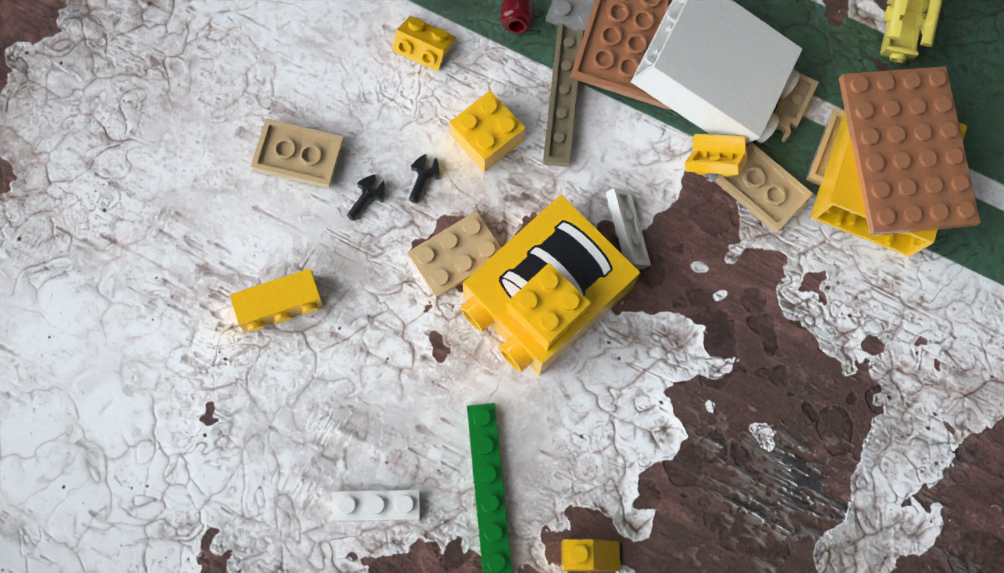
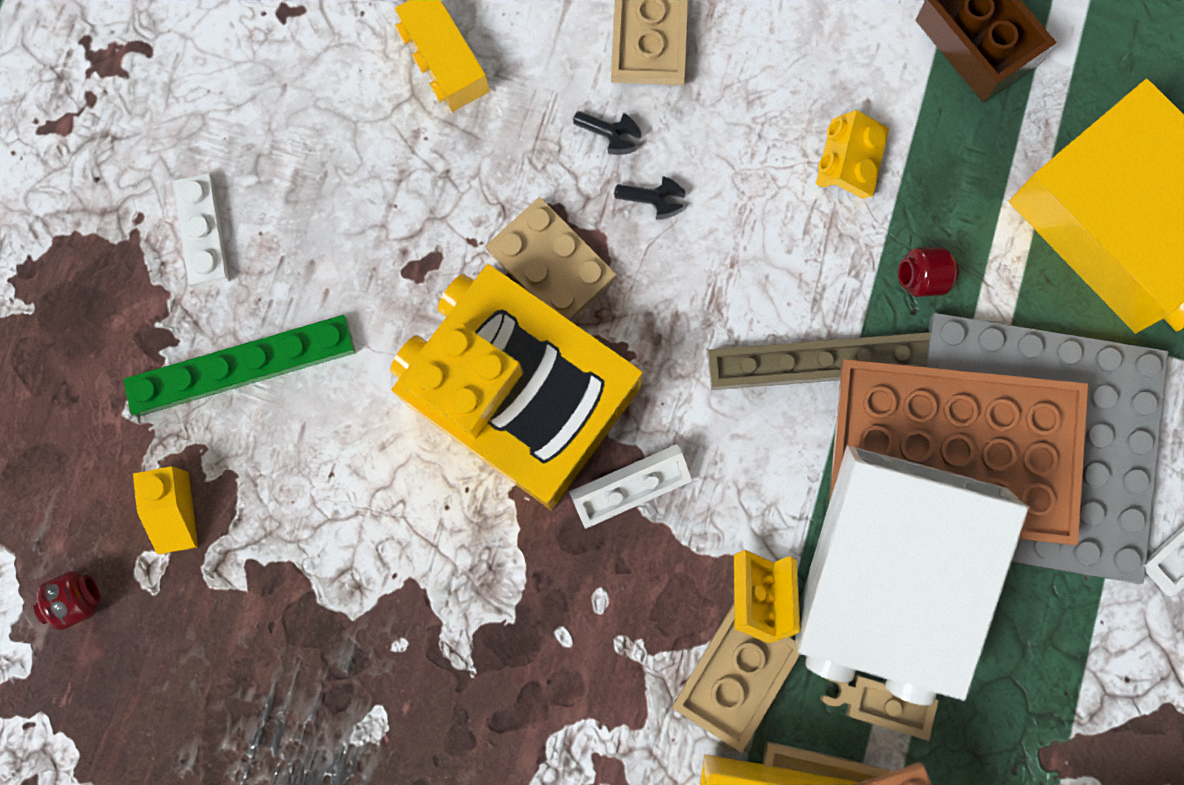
camera: 90 degrees right, 5 degrees up
yellow brick [449,90,525,172] -> none

